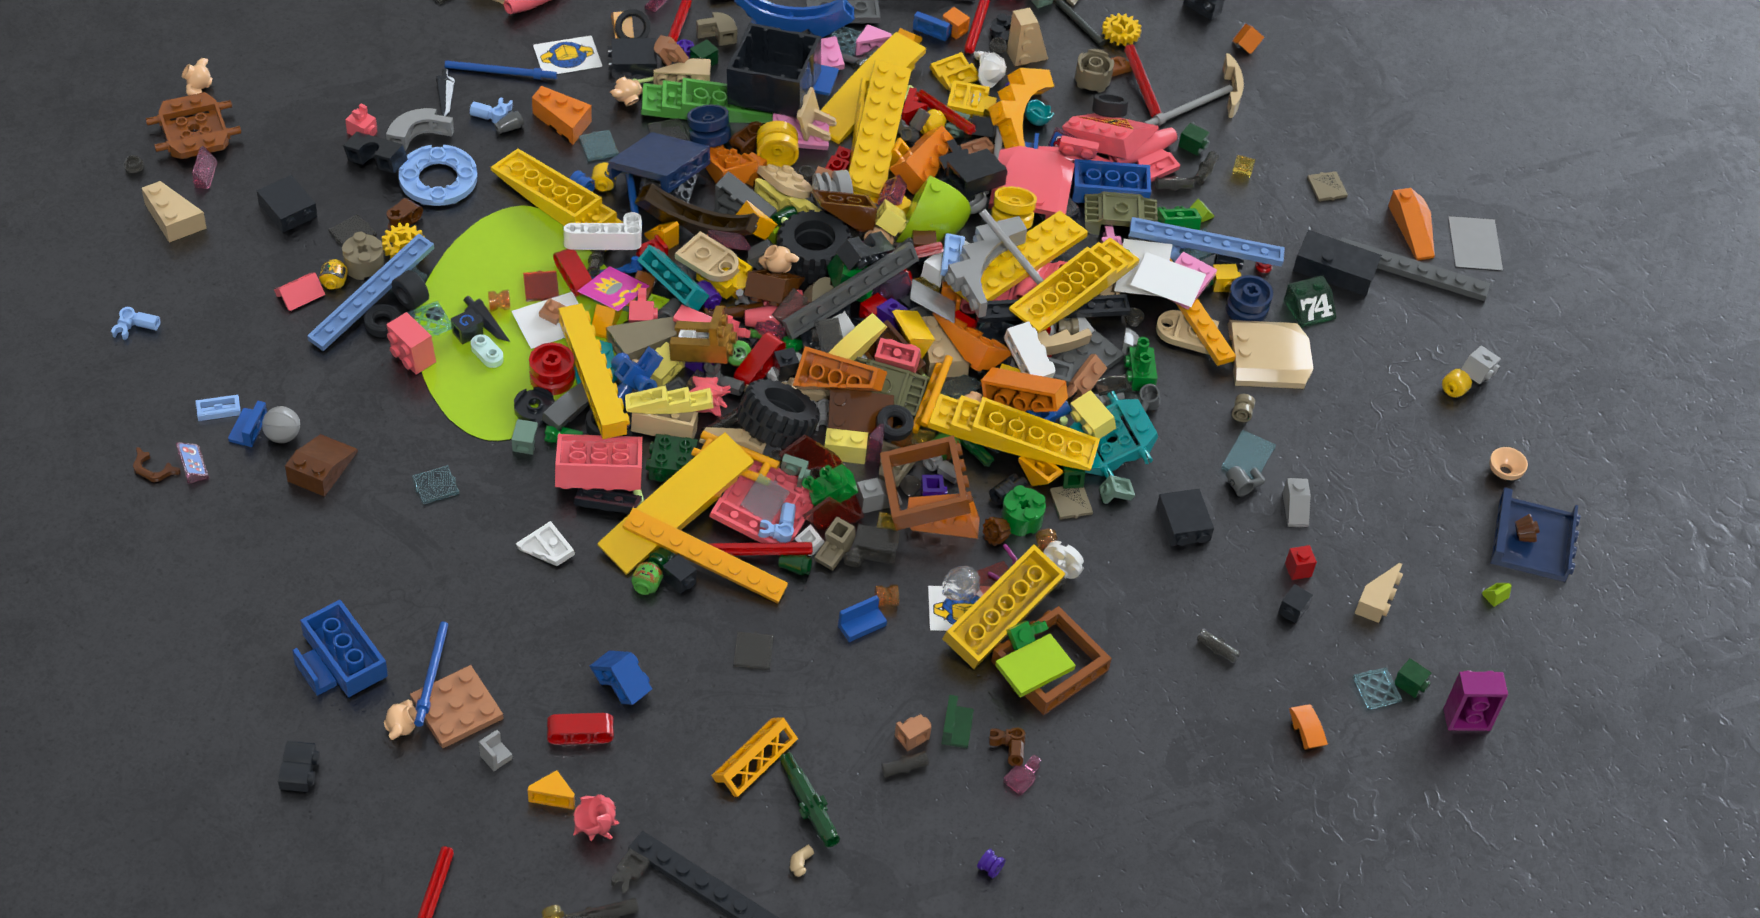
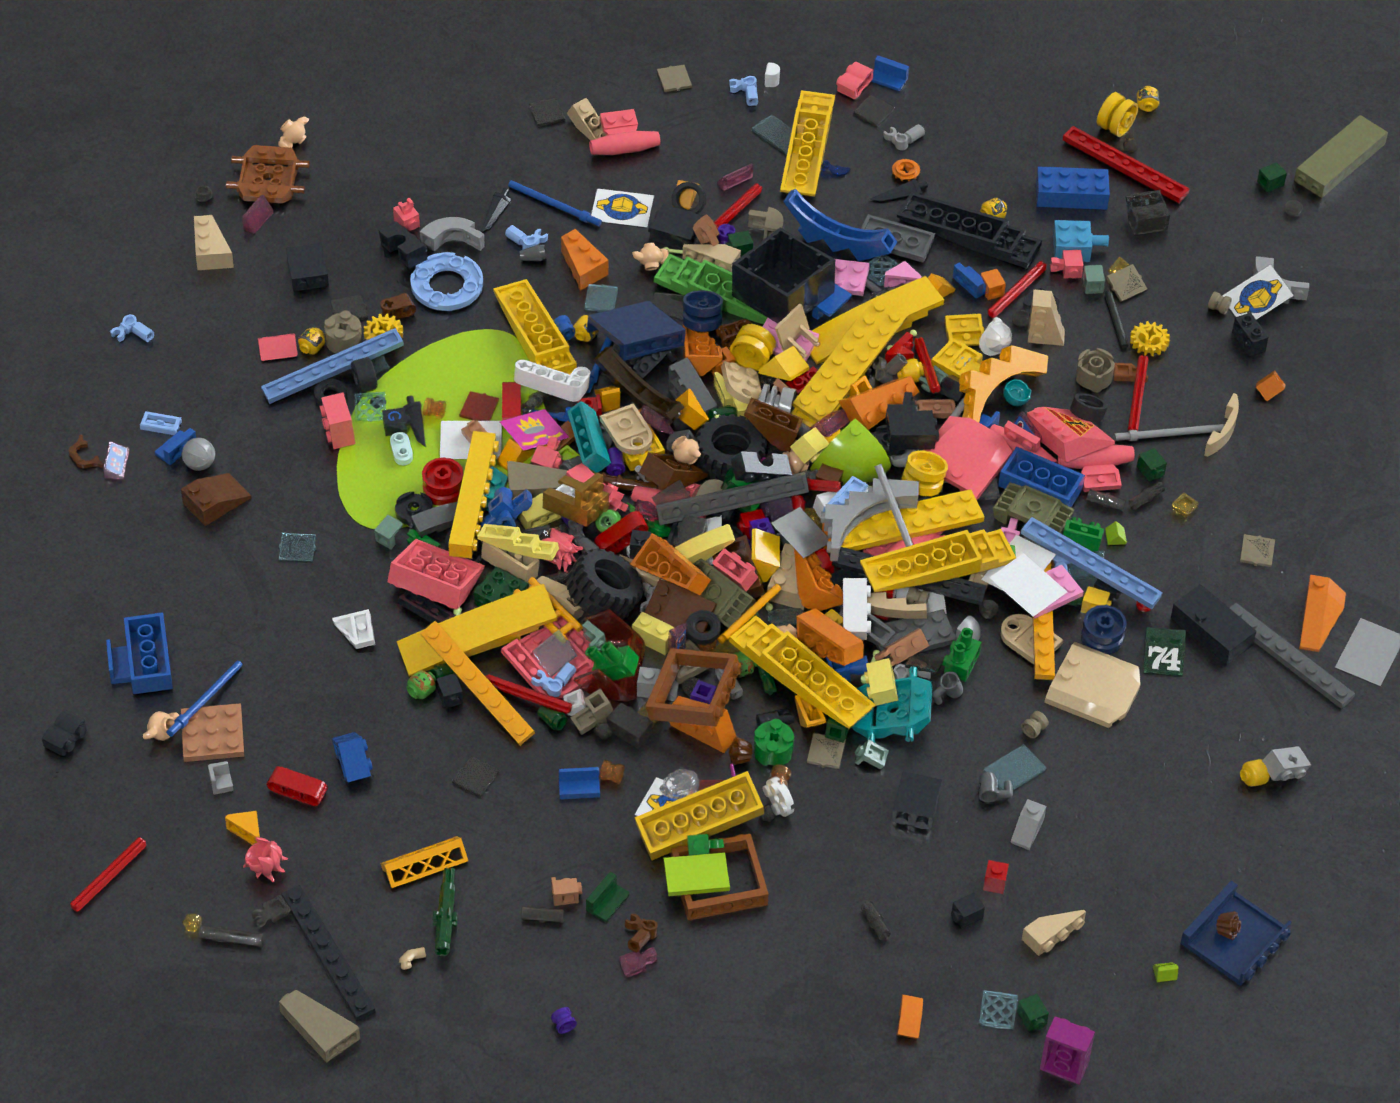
camera: 30 degrees right, 0 degrees up
light nougat piece [1489,447,1528,480] -> none
none -> yellow slope [758,346,809,381]

